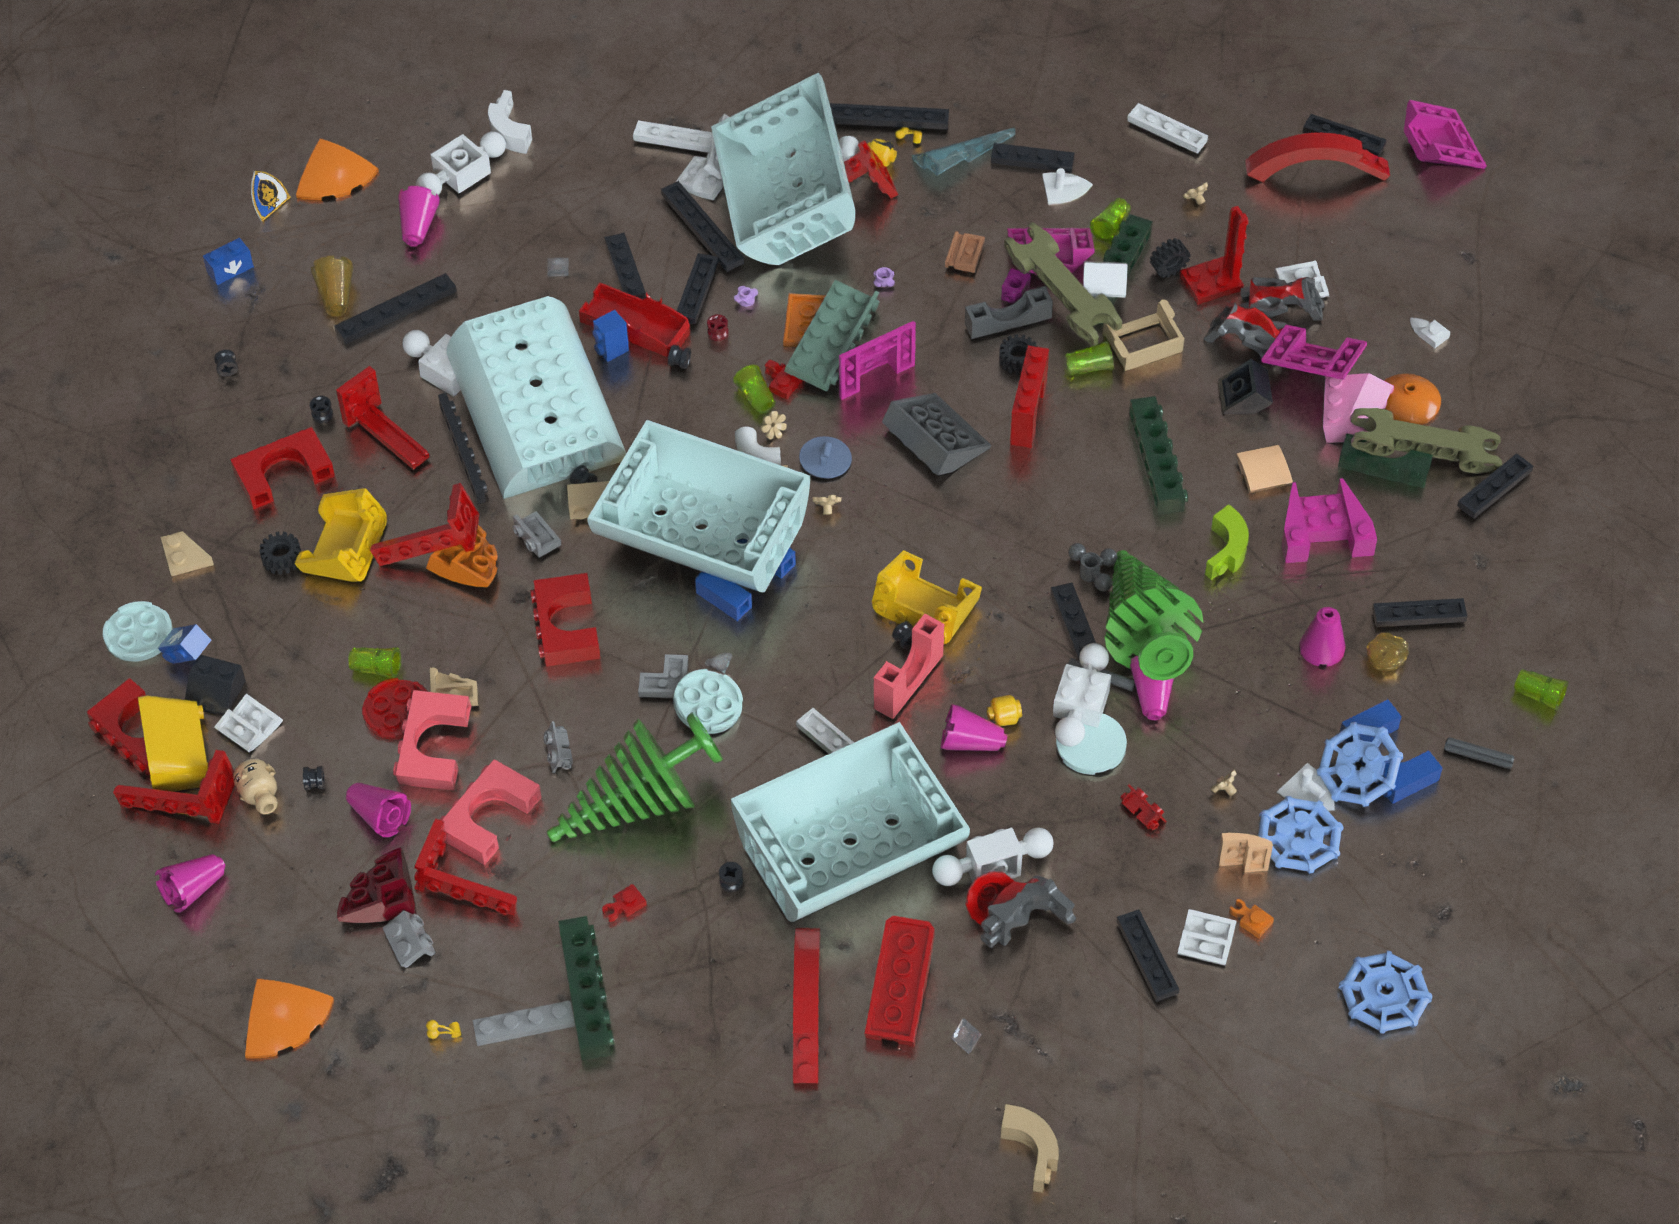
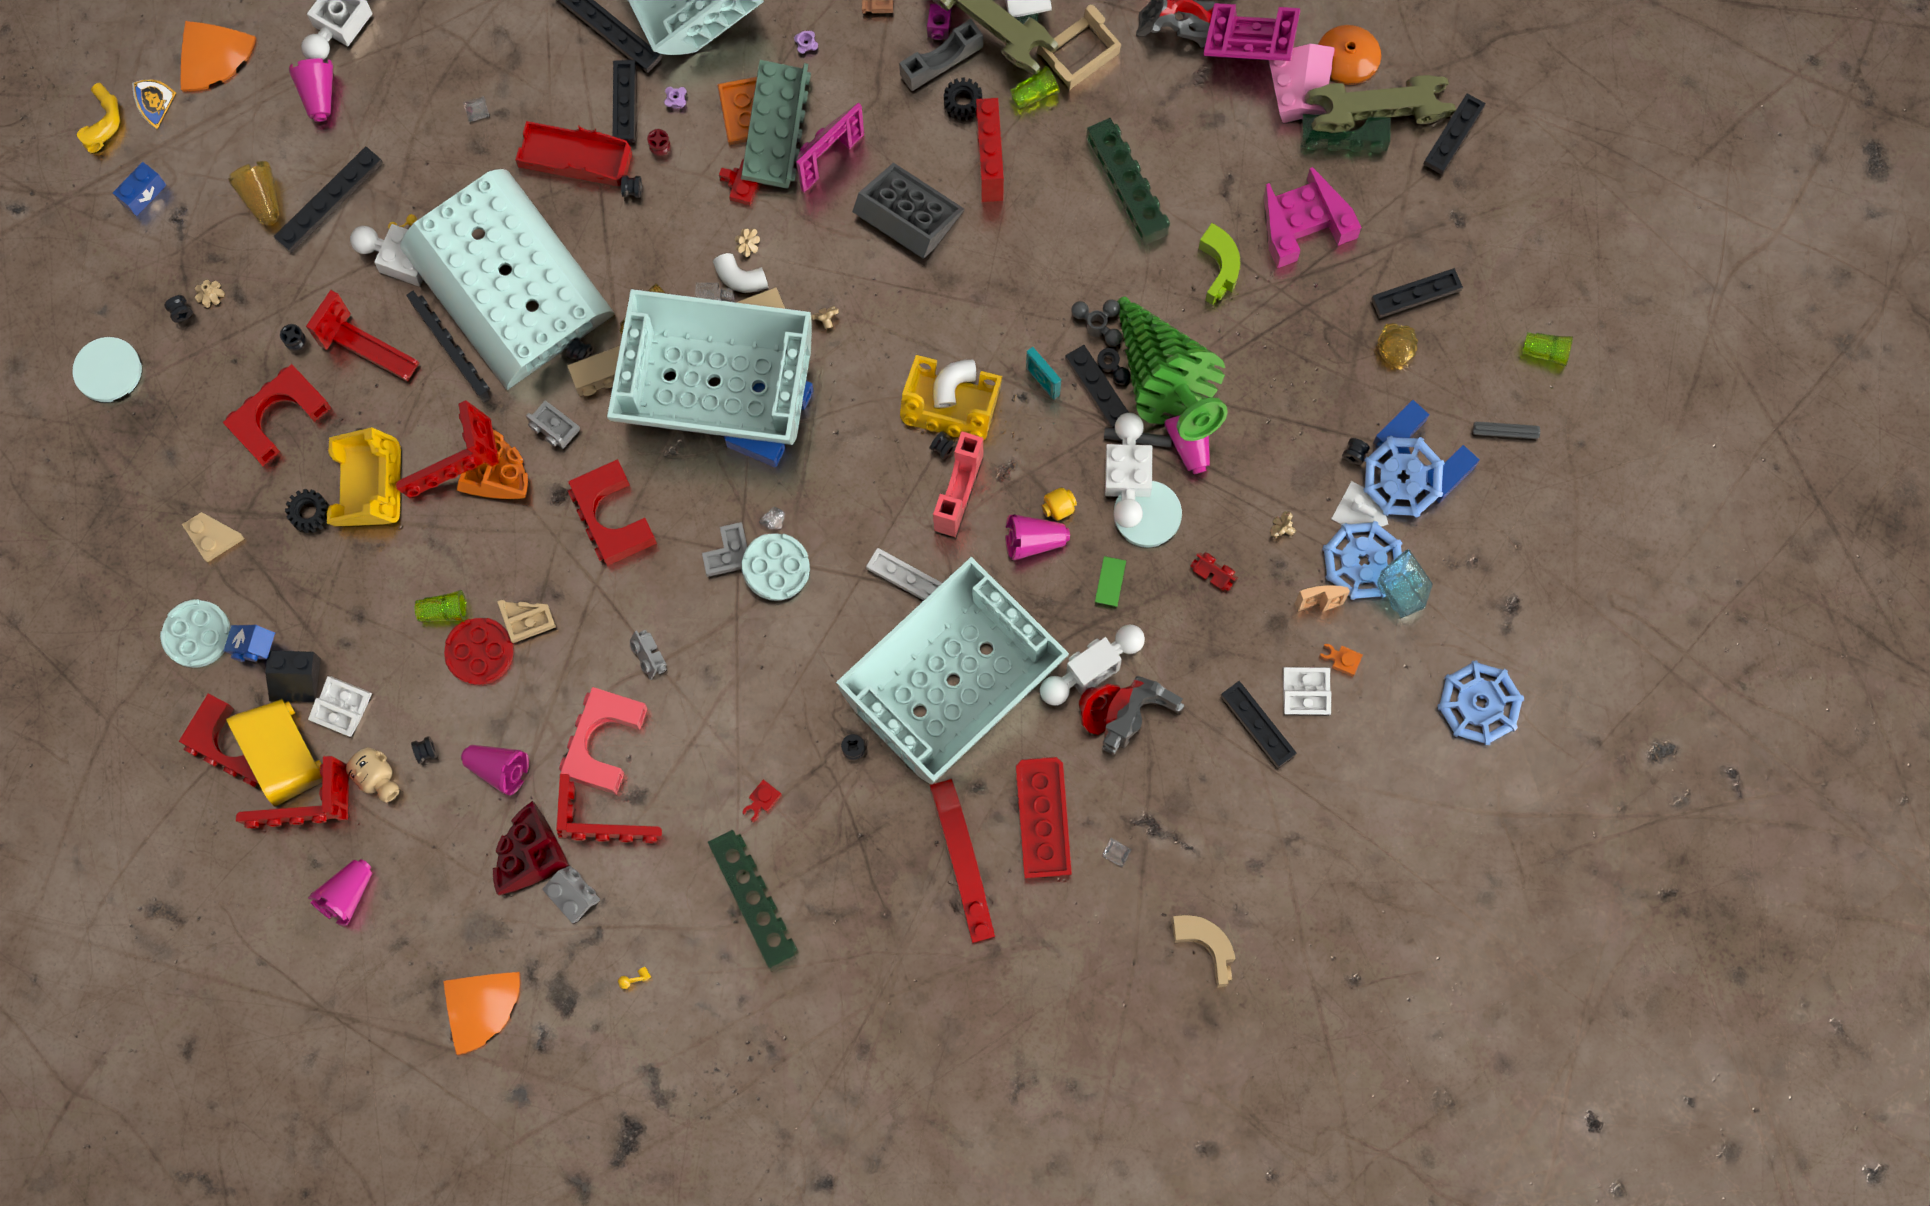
camera: 15 degrees left, 20 degrees up
coral arch [393,690,471,791] -> none
light grey plate [473,1000,575,1046] -> none
bright green plant [547,712,723,842] -> none
blue brick [592,310,629,362] -> none
black plate [604,233,646,299] -> none
clear neon green plant [733,365,775,414] -> none
sand blue shield [799,436,852,478] -> none
black slope [1218,359,1273,415] -> none
light nougat slope [1236,445,1293,493] -> none
dark pink cone [1300,607,1346,667] -> none
none -> light aqua tile [73,337,142,402]
none -> yellow piece [77,83,120,154]
none -> tan plant [195,280,225,308]
none -> white cylinder [933,359,976,408]
none -> teal tile [1026,347,1061,399]
none -> bright green slope [1095,556,1126,606]
none -> black plate [1097,348,1131,385]
none -> black wheel [1342,438,1370,465]
none -> clear light blue slope [1377,549,1433,618]

